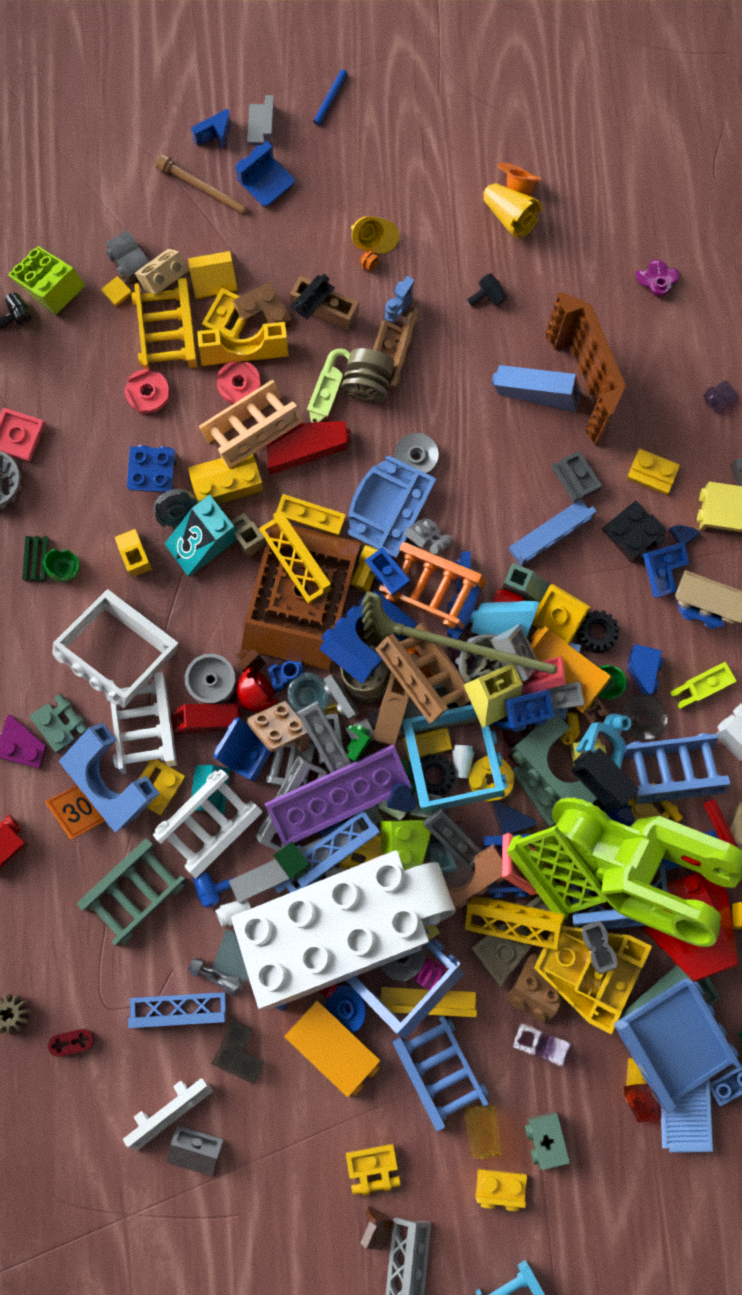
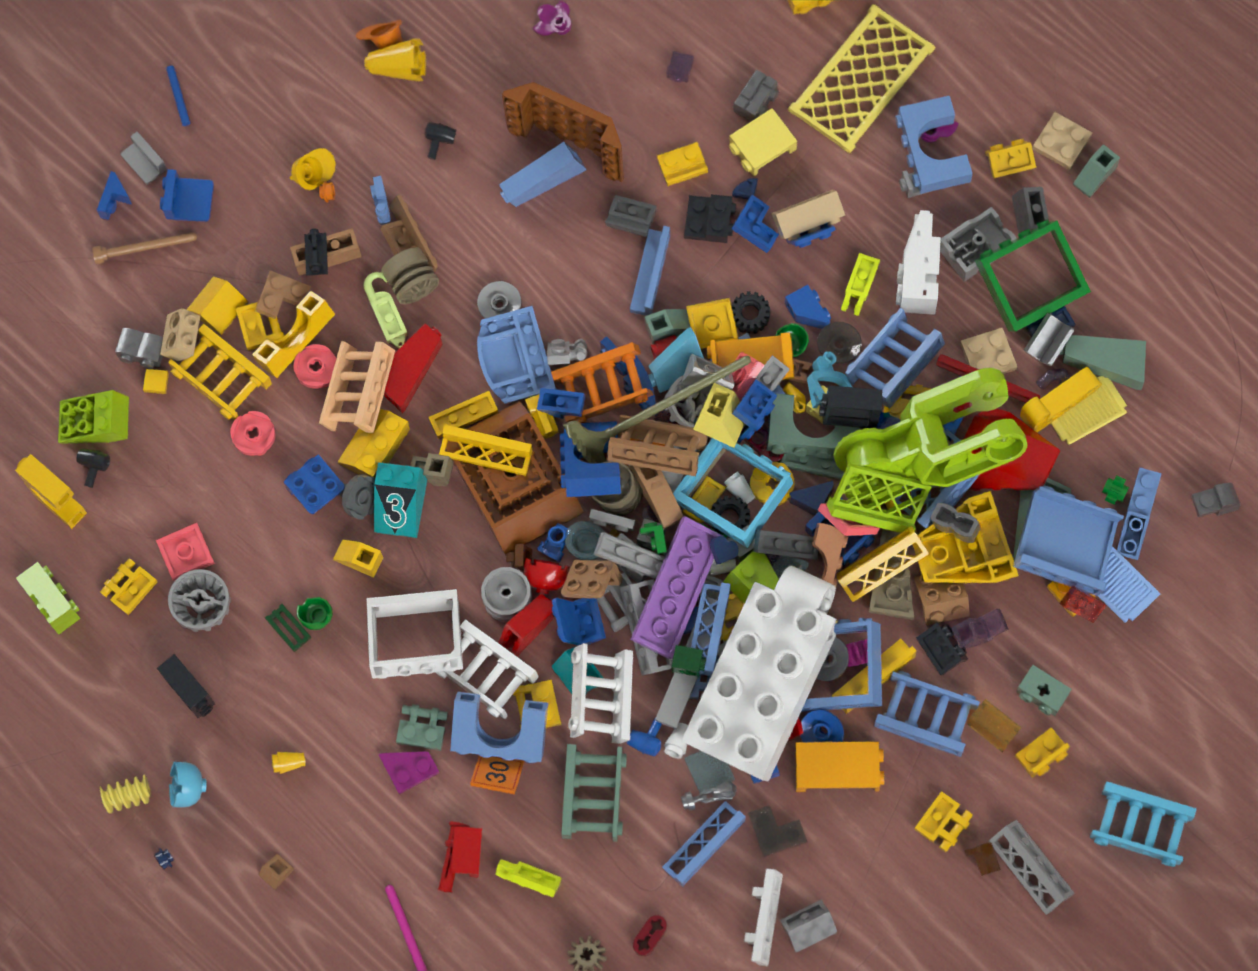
camera: 35 degrees left, 5 degrees down
none -> neon yellow hinge [495,859,562,897]
none -> black bracket [916,622,968,675]

